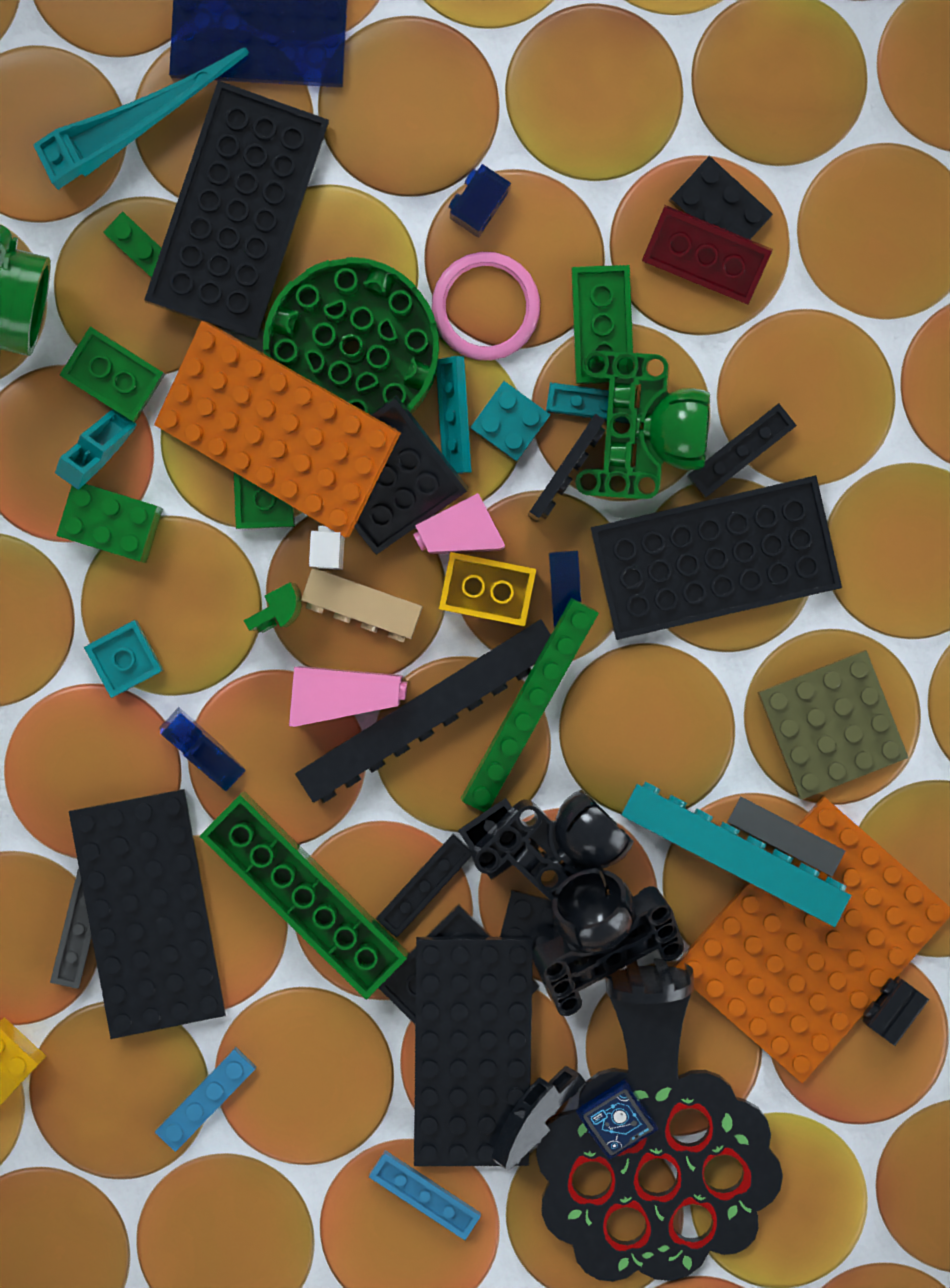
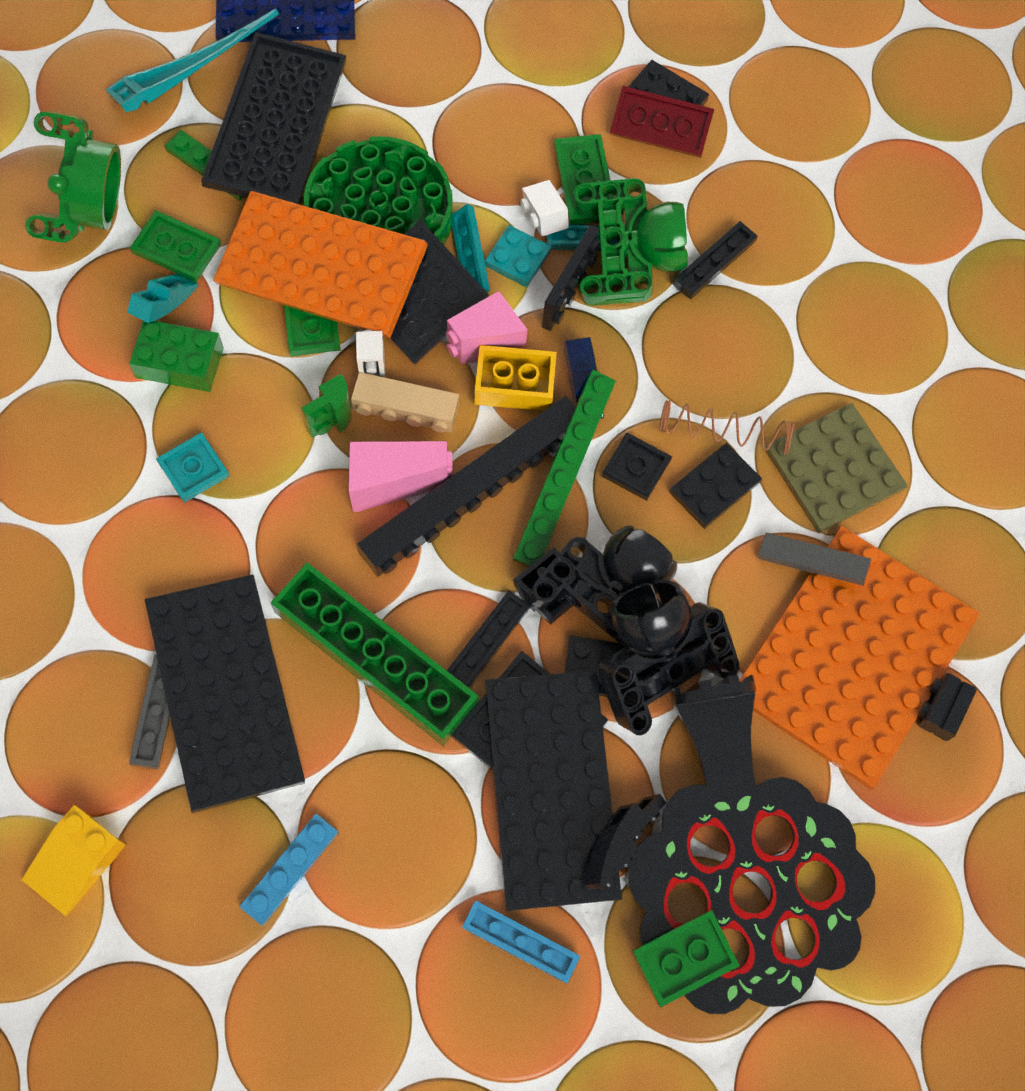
camera: 10 degrees left, 20 degrees down
clear blue slope [159,707,246,791] -> none
bright pink wedge [432,252,540,361] -> none
clear blue brick [448,164,511,238] -> none
slope [576,1079,659,1160] -> none
black plate [590,475,842,640] -> none
teal brick [621,781,852,927] -> none
none -> white brick [520,180,569,237]
none -> black tile [601,433,672,501]
none -> green plate [632,910,740,1008]
none -> nougat piece [660,400,795,455]
none -> black plate [669,442,762,529]

